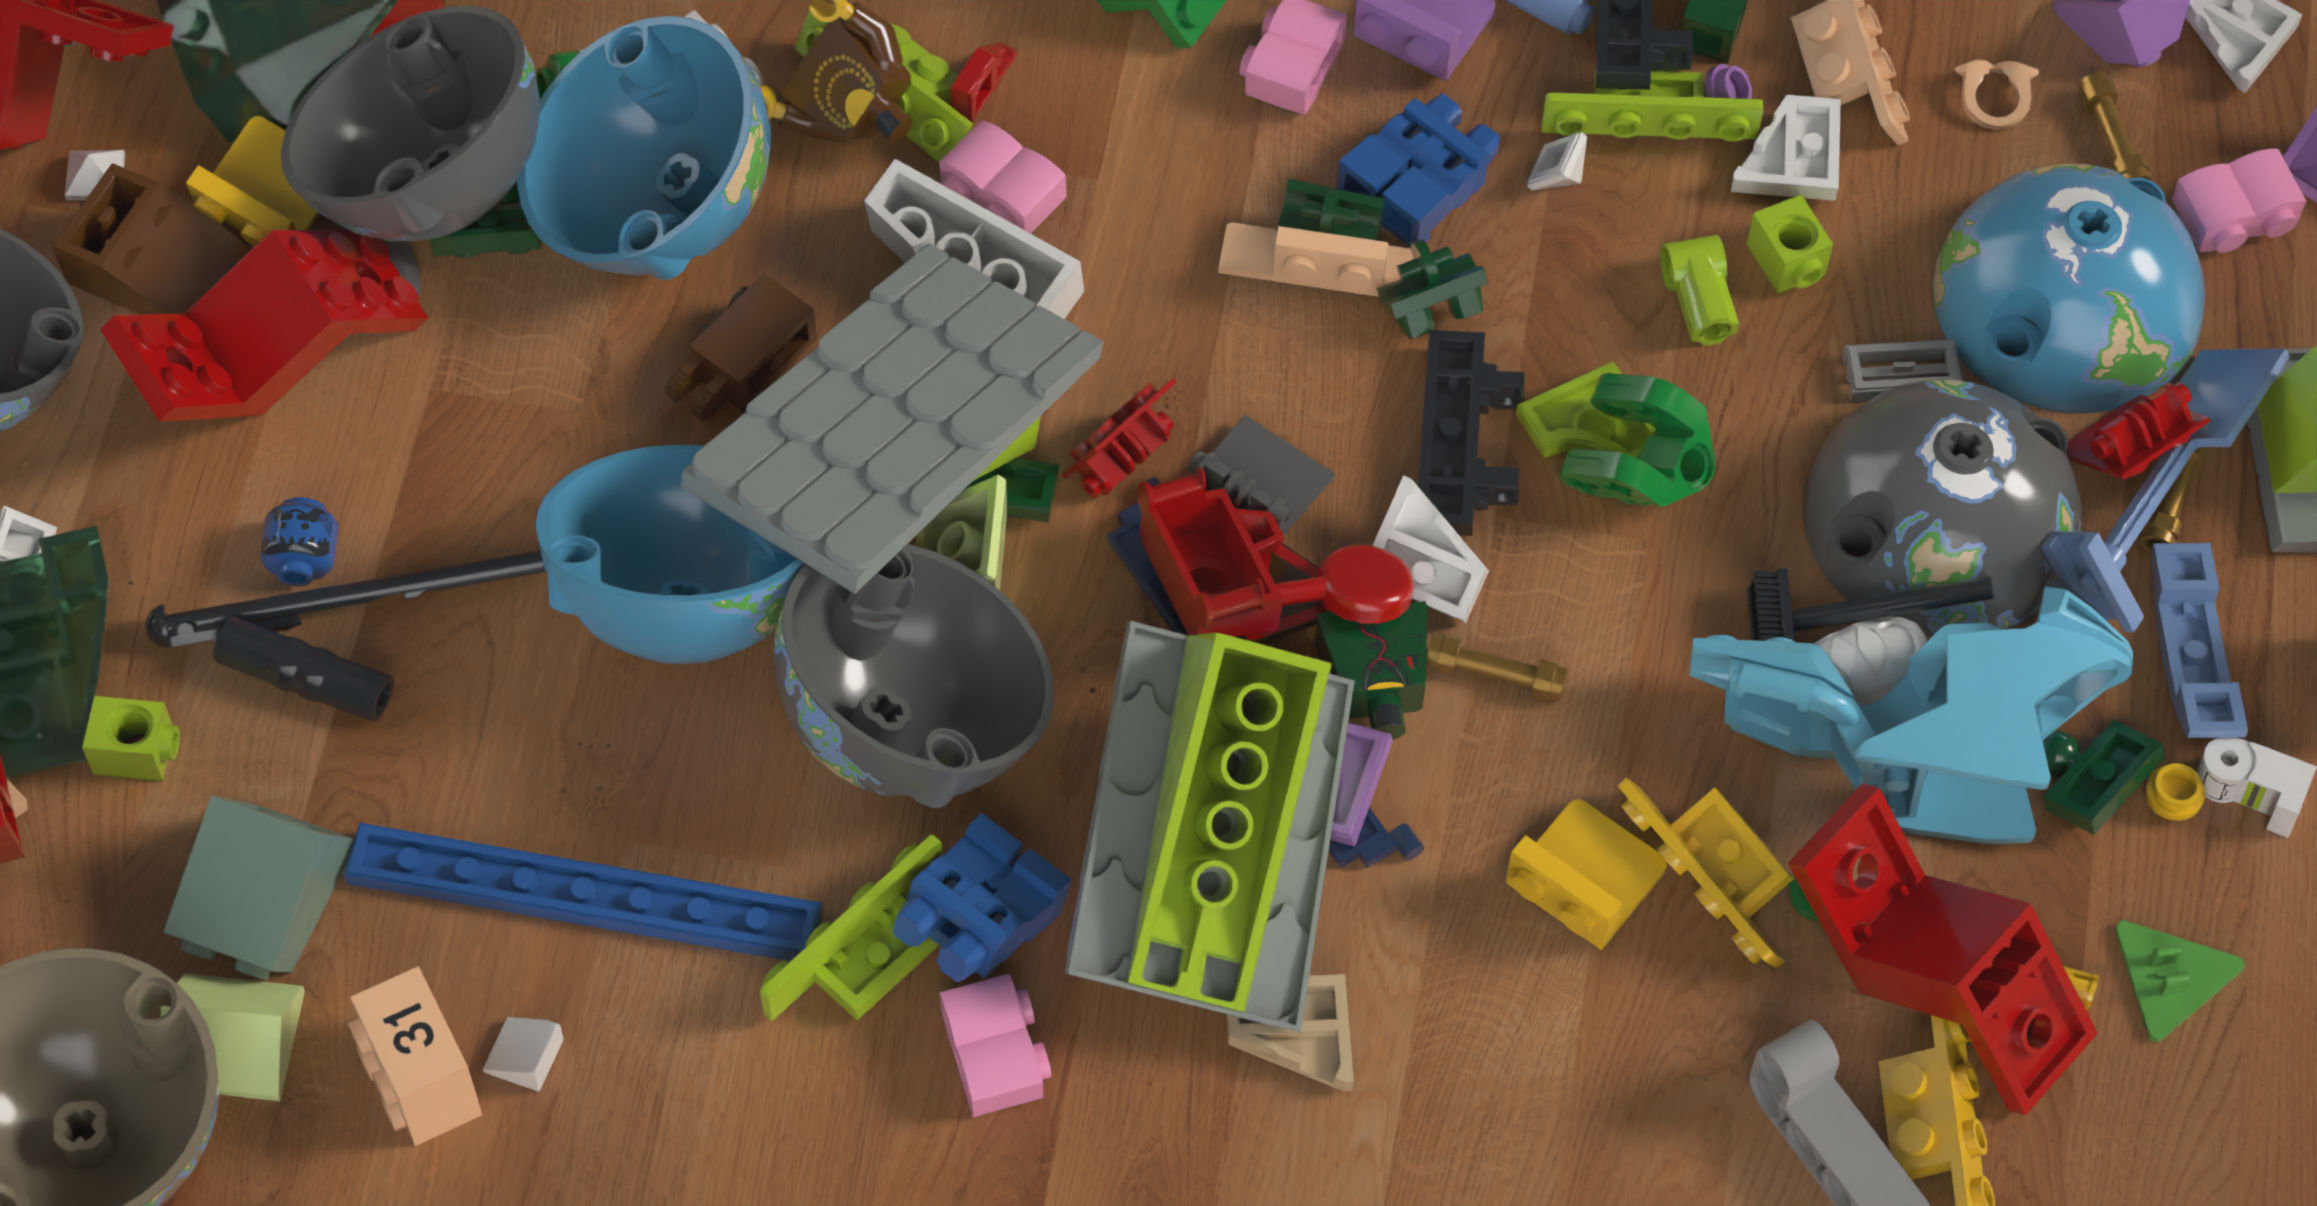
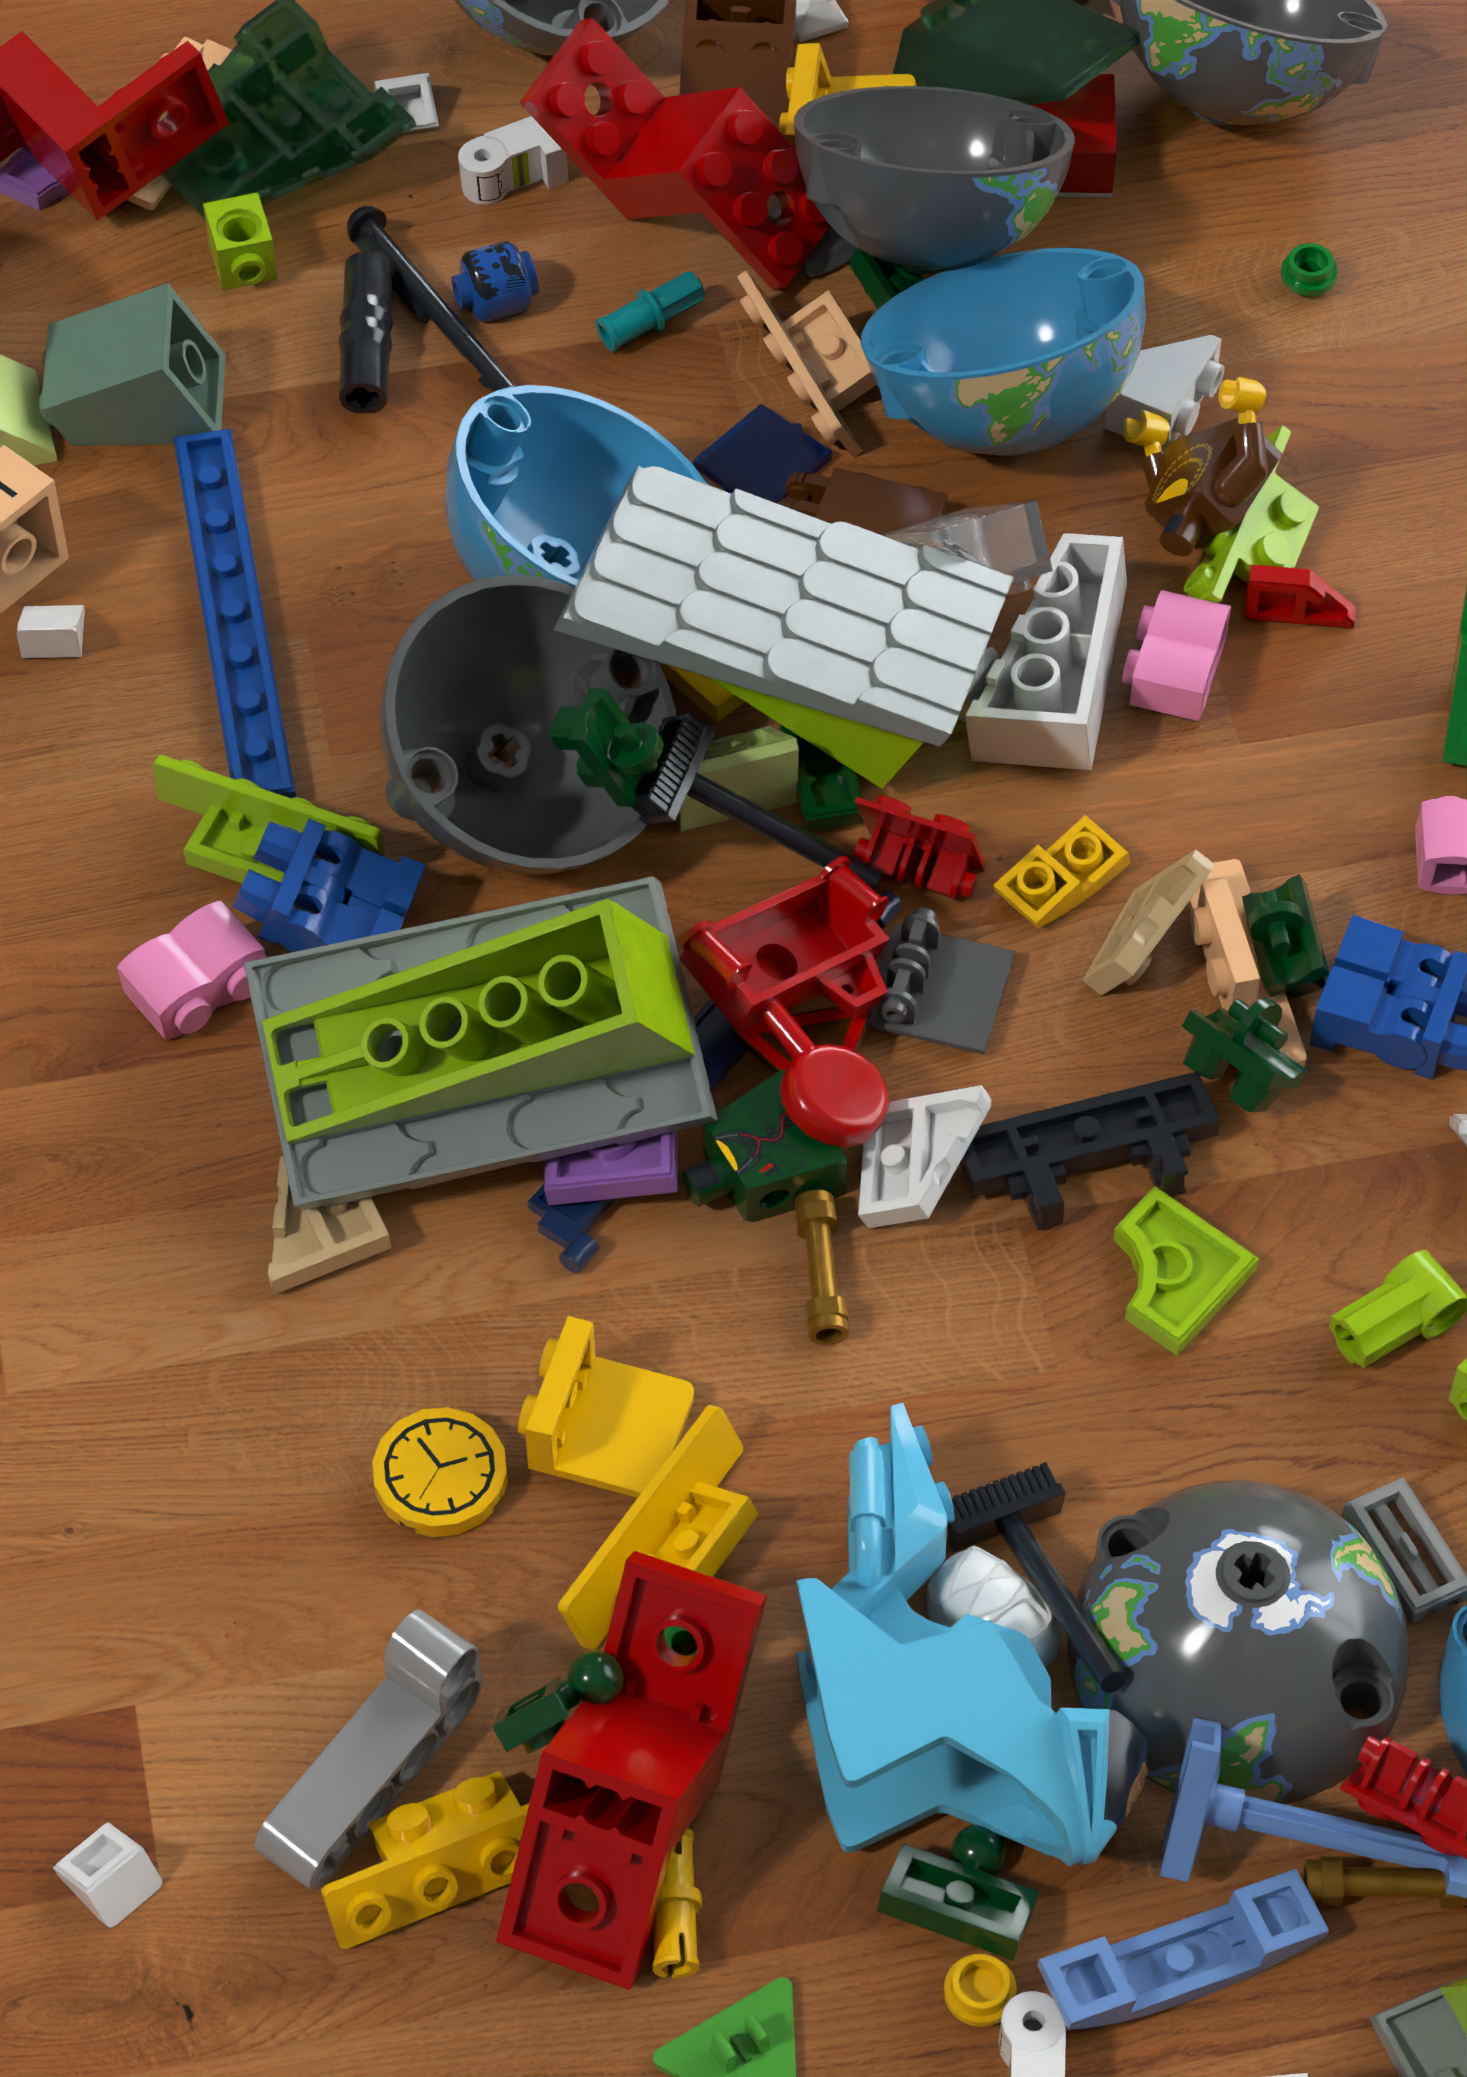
camera: 70 degrees right, 5 degrees down
green piece [1558,373,1715,507] -> none
none -> yellow tile [372,1407,508,1538]
none -> white leg [458,116,569,205]
none -> dark green plate [492,1650,624,1754]
none -> dark green hips [549,688,664,807]
none -> teal axle [595,271,705,352]
none -> black piece [631,713,882,890]
none -> clear blue piece [693,404,832,504]
none -> light nougat bracket [737,270,877,458]
none -> clear slope [880,500,1053,595]
none -> yellow slope [993,815,1131,929]
none -> tan wing [1082,849,1215,996]

